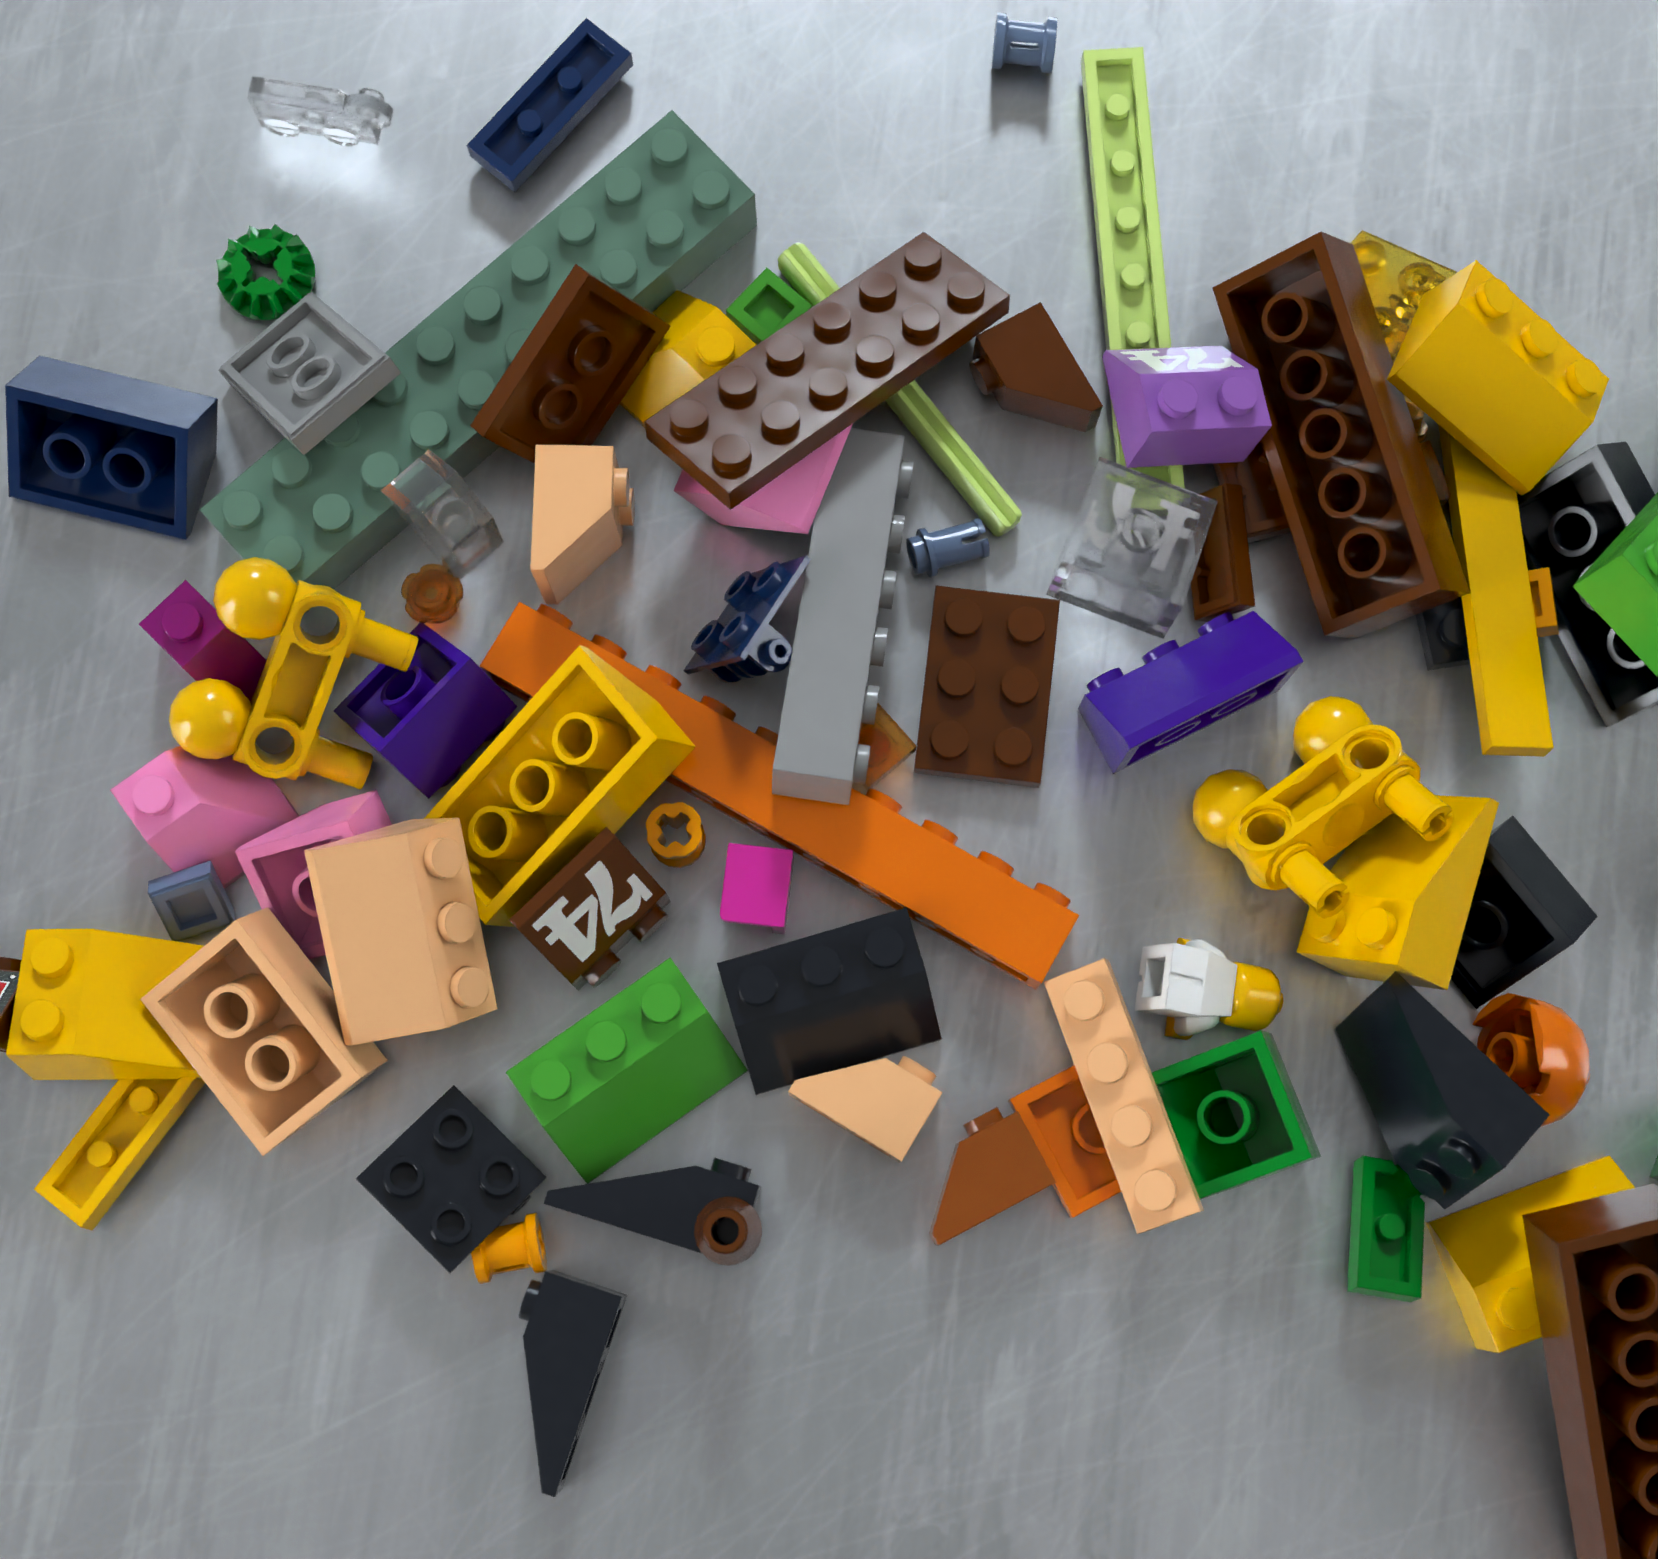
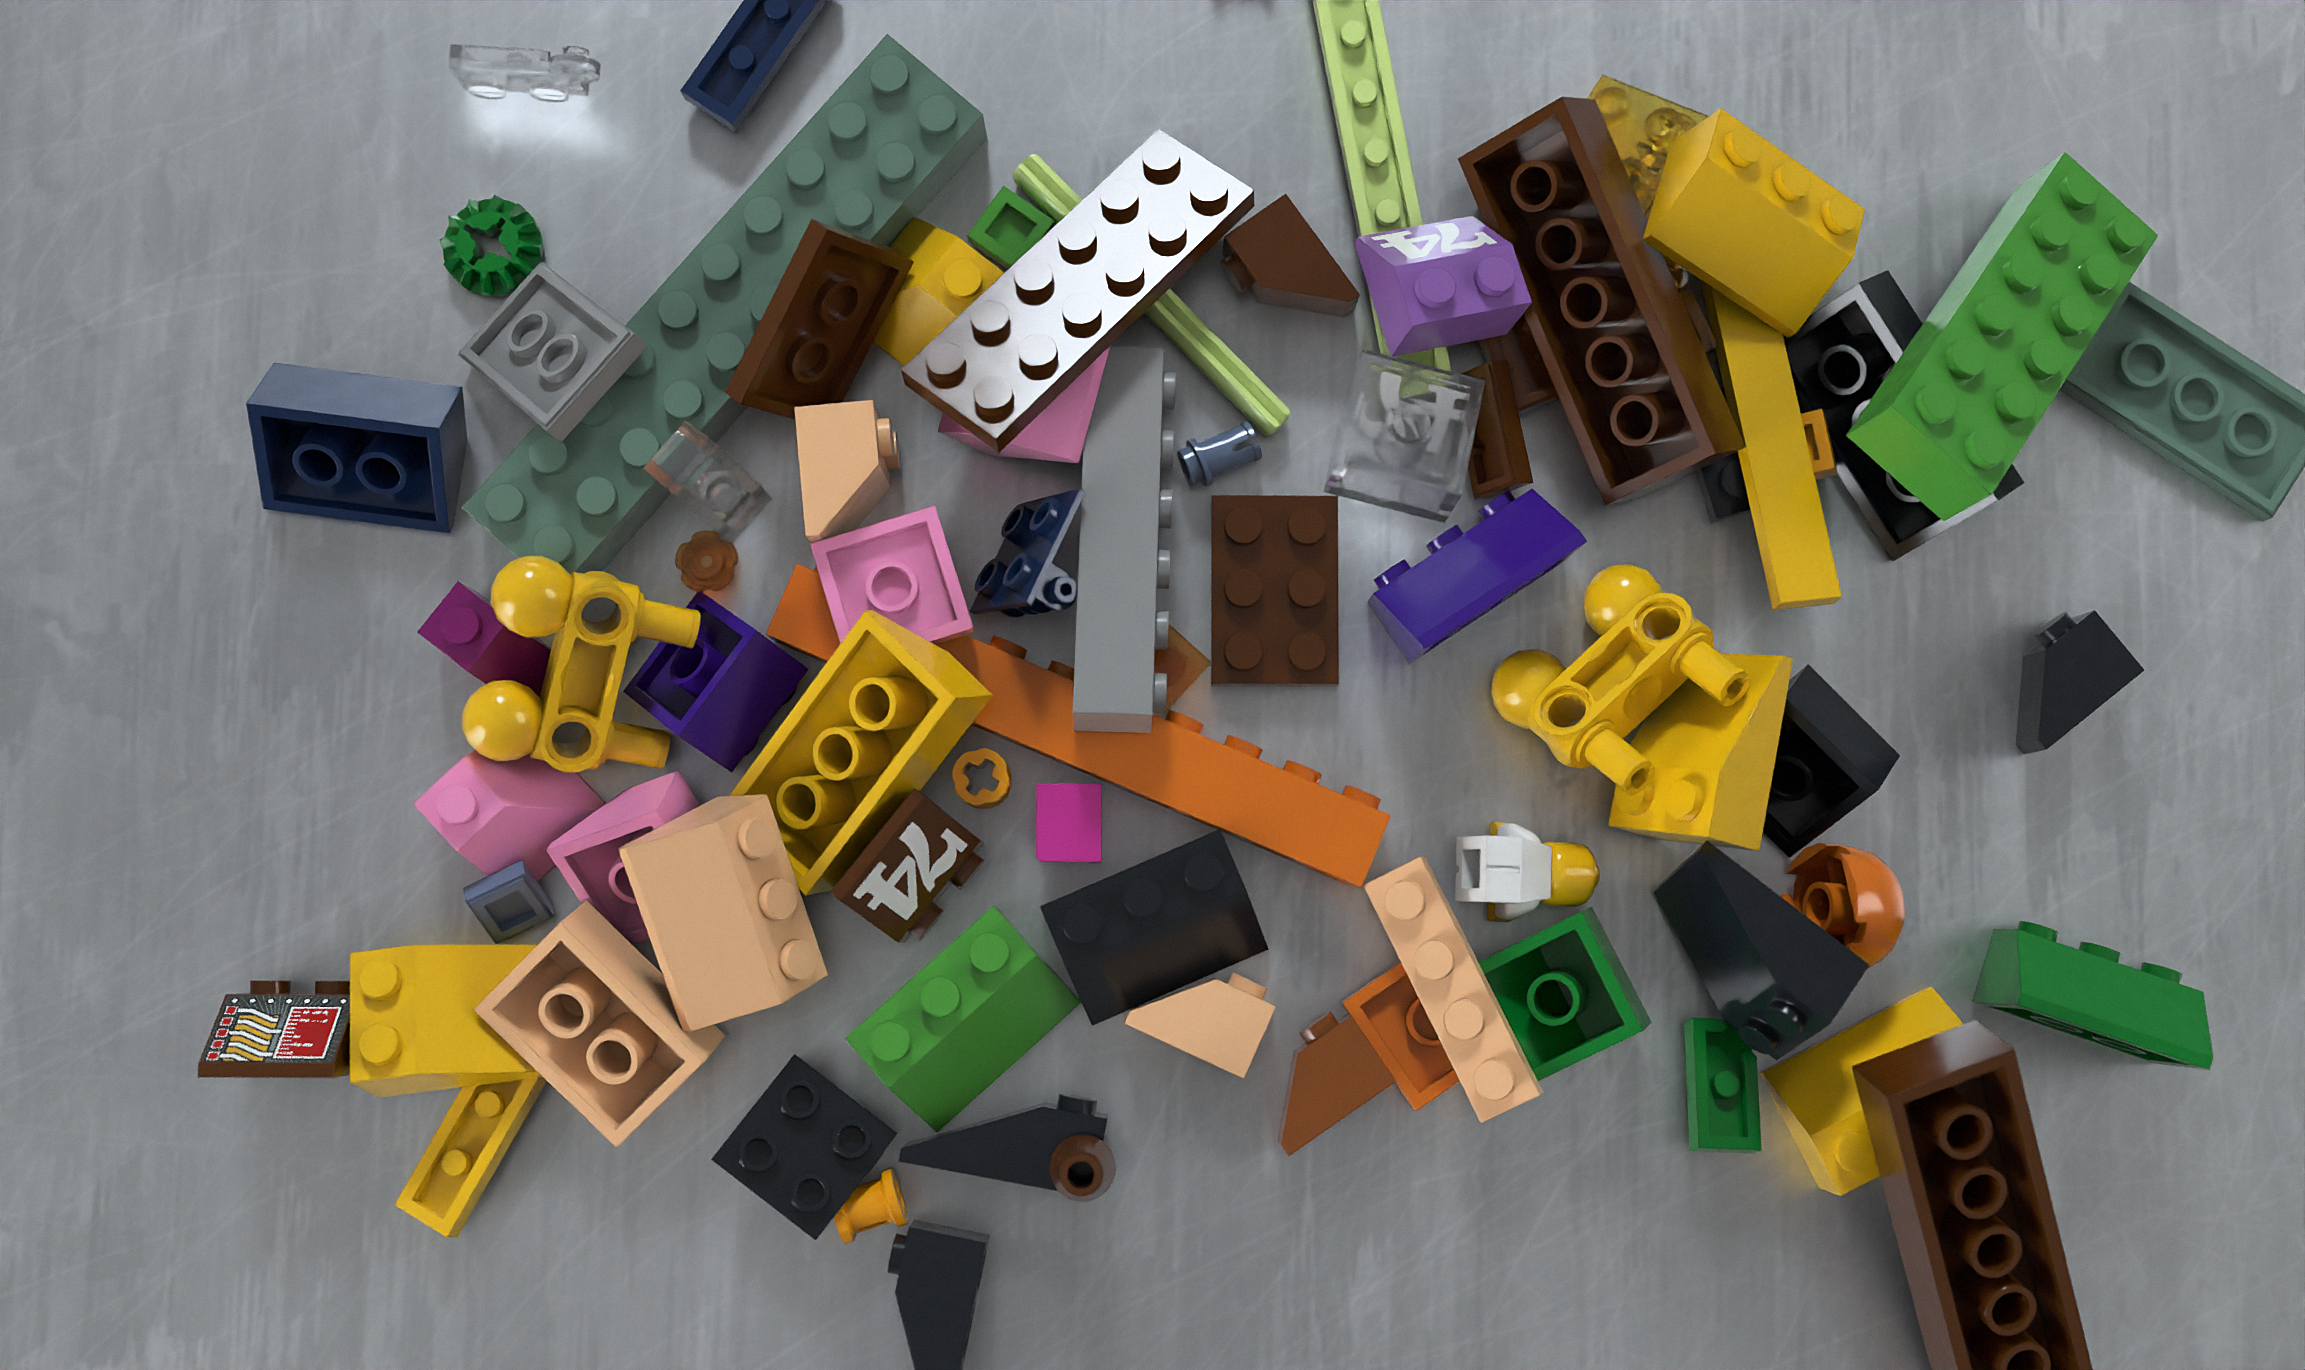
camera: 10 degrees left, 5 degrees up
none -> bright pink plate [810,505,975,644]

